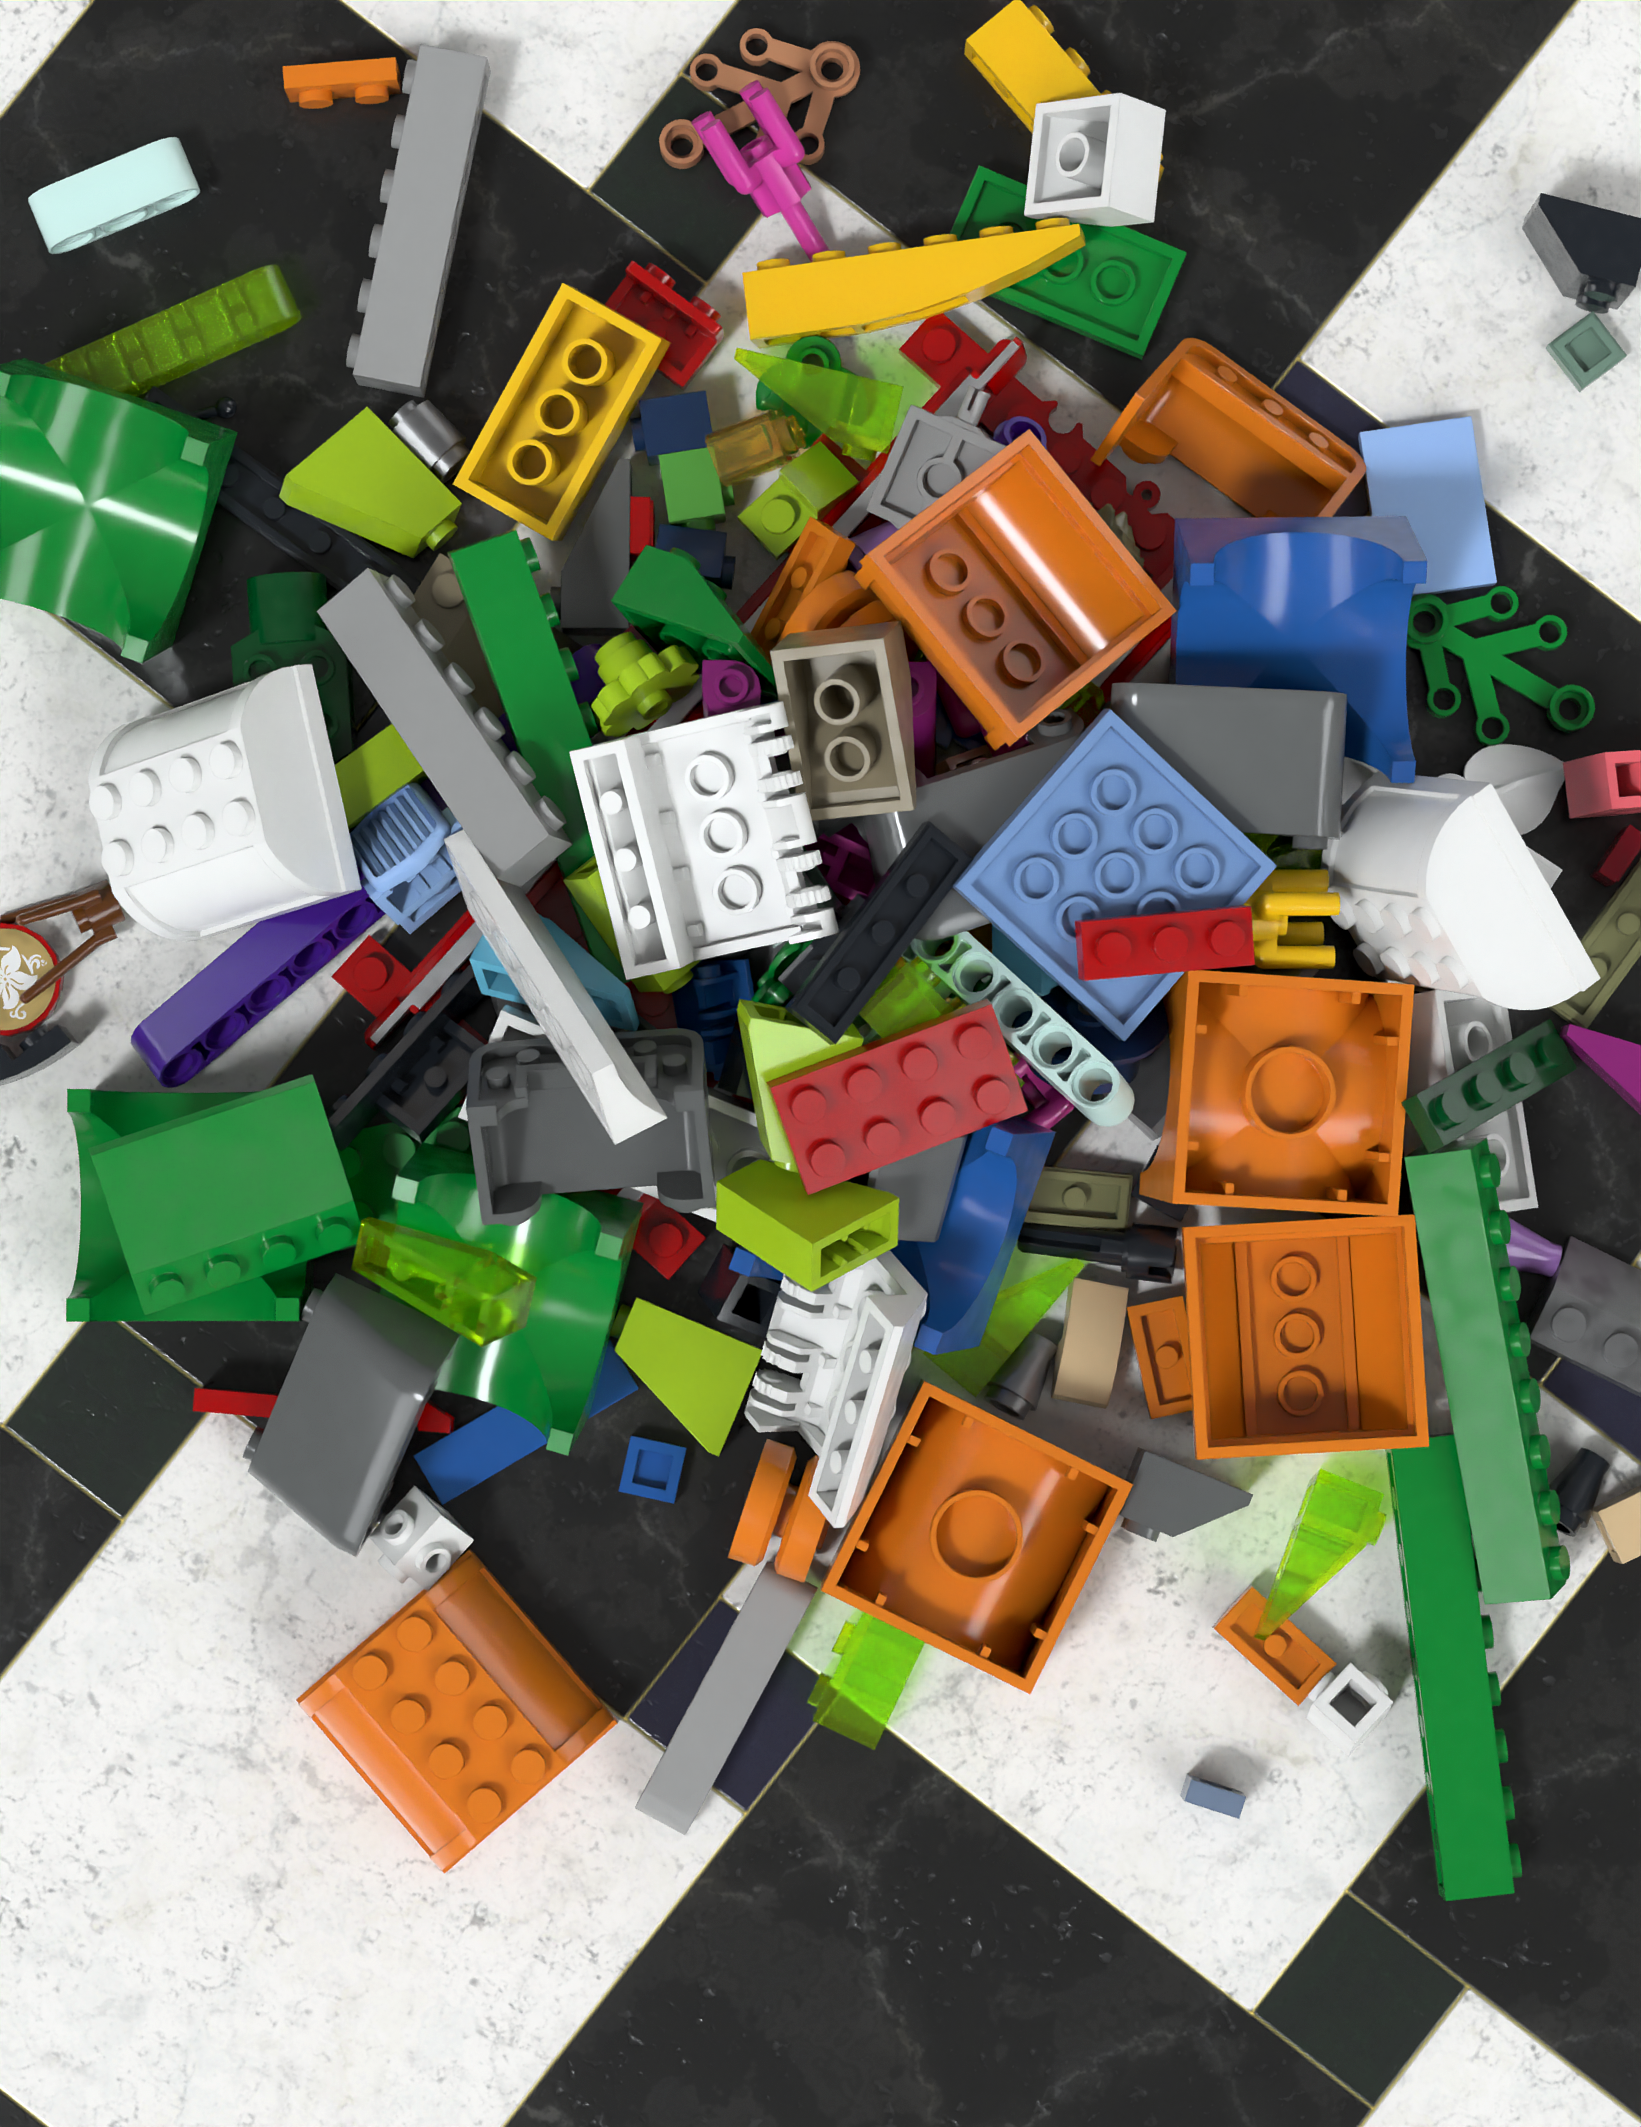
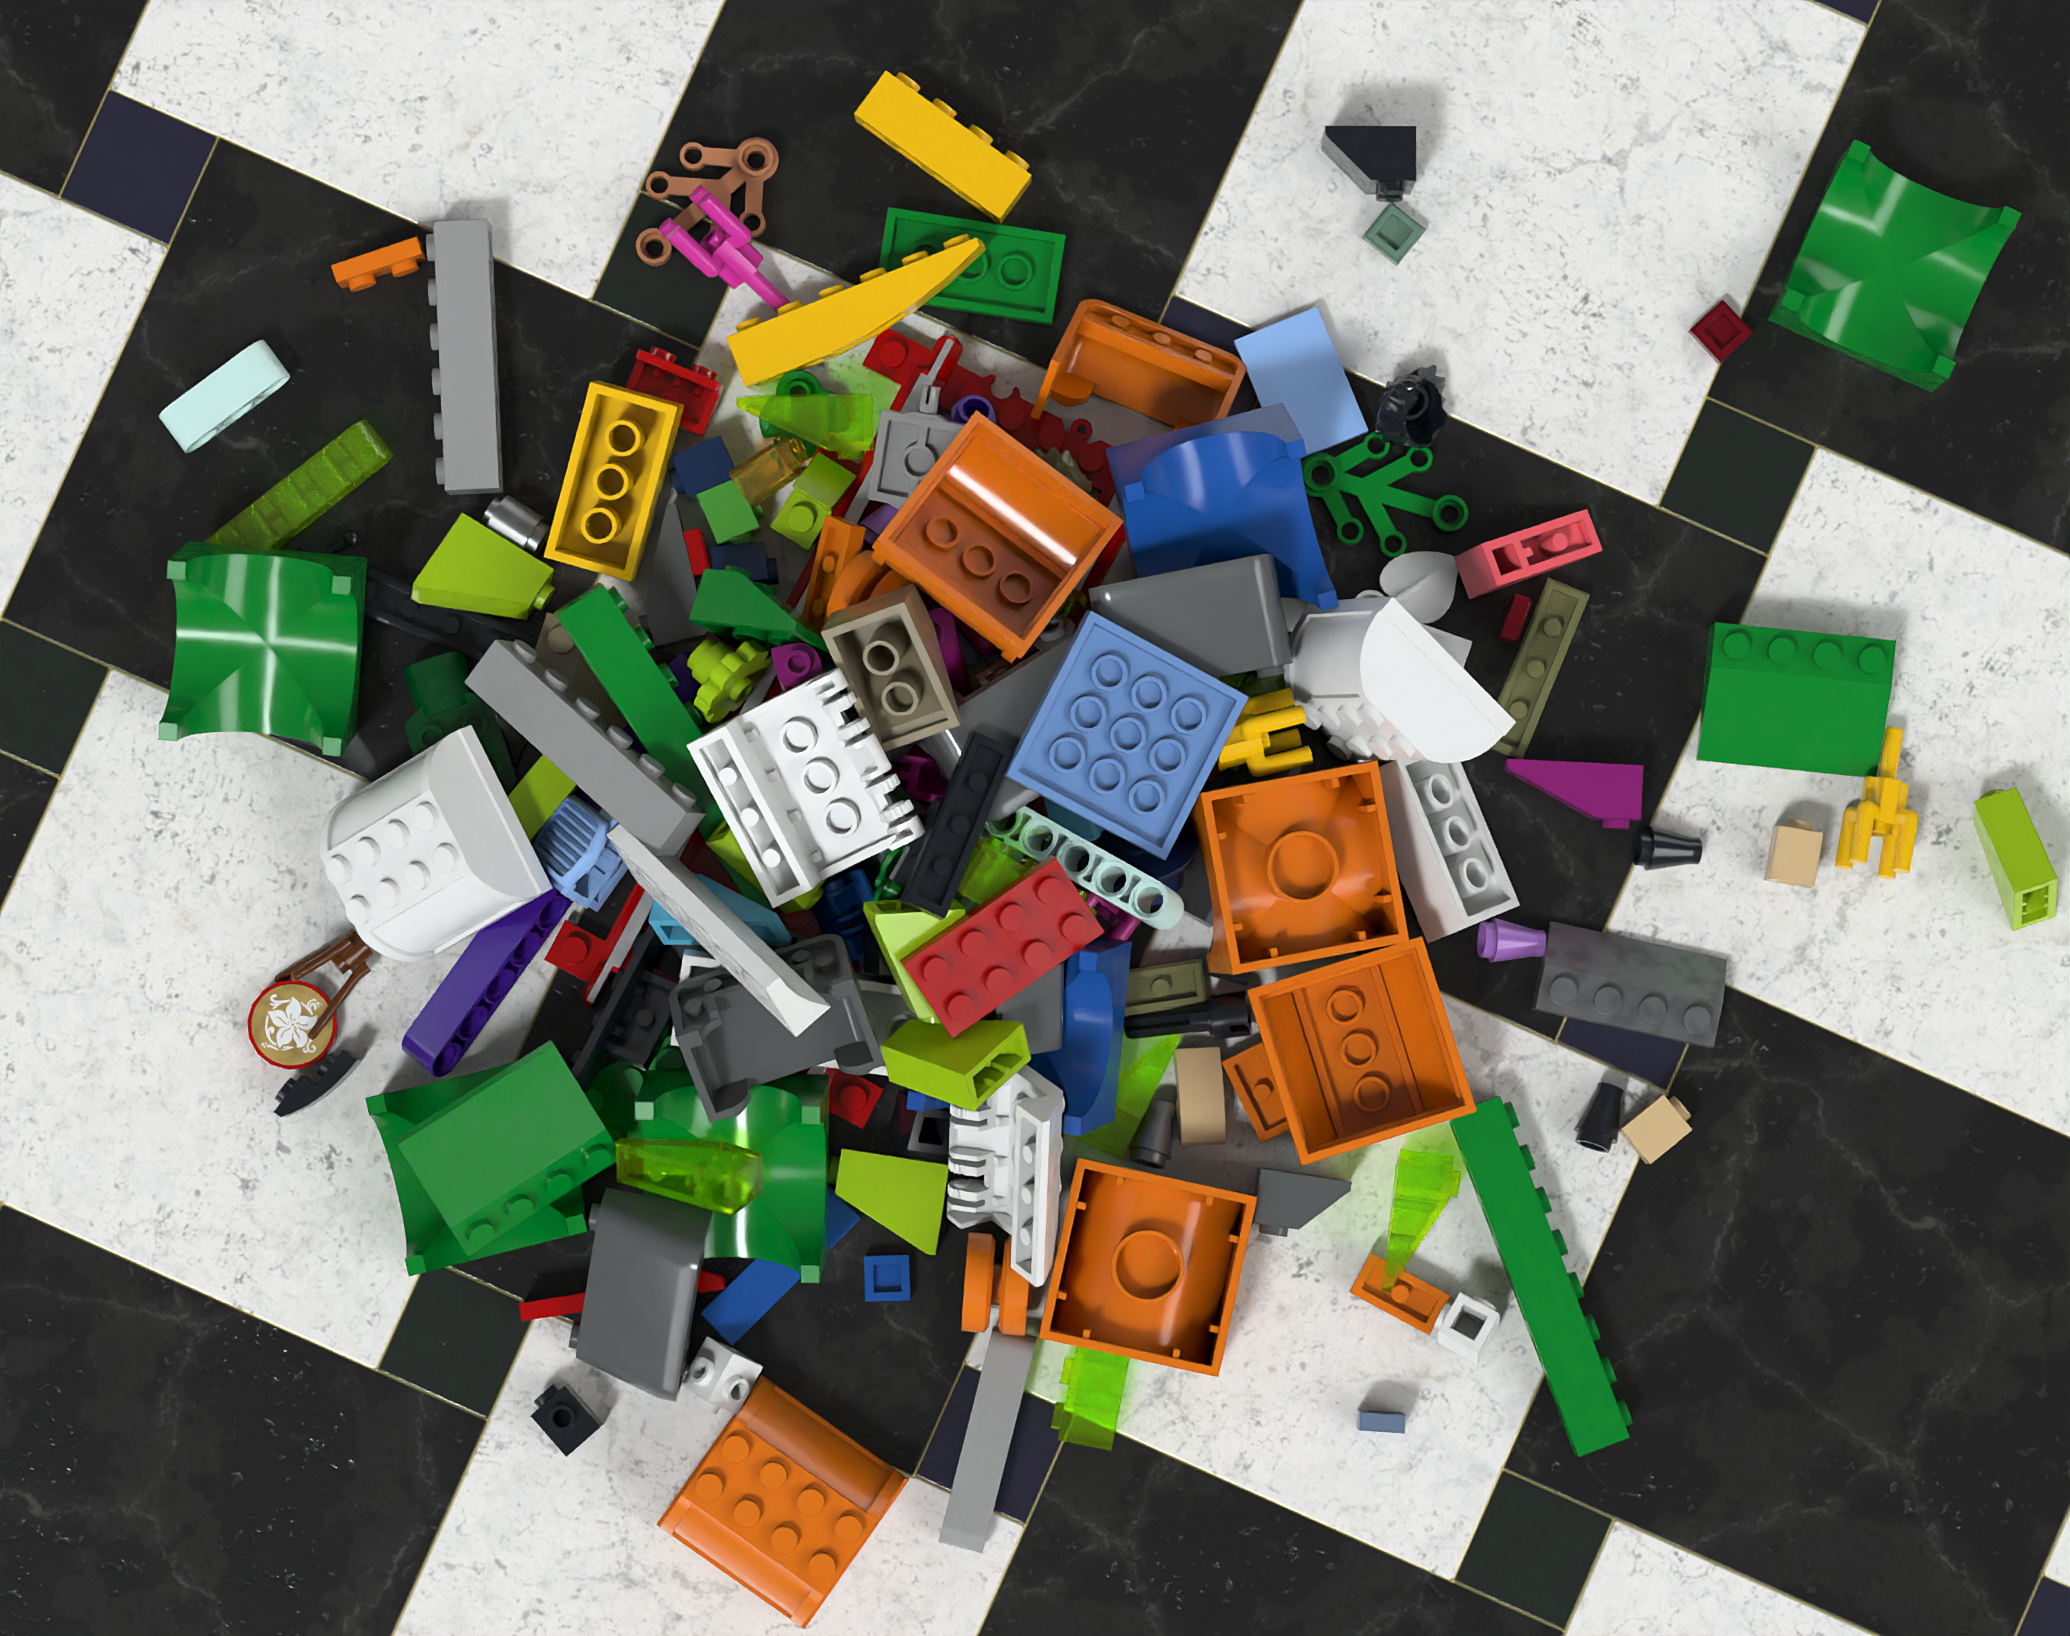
camera: 10 degrees left, 0 degrees up
white slope [1024,93,1166,227] -> none
red plate [1075,905,1255,981] -> none
dark green plate [1401,1019,1578,1153] -> none
brick [1404,1138,1570,1605] -> none
none -> black brick [531,1383,604,1457]
none -> black hair [1374,365,1448,449]

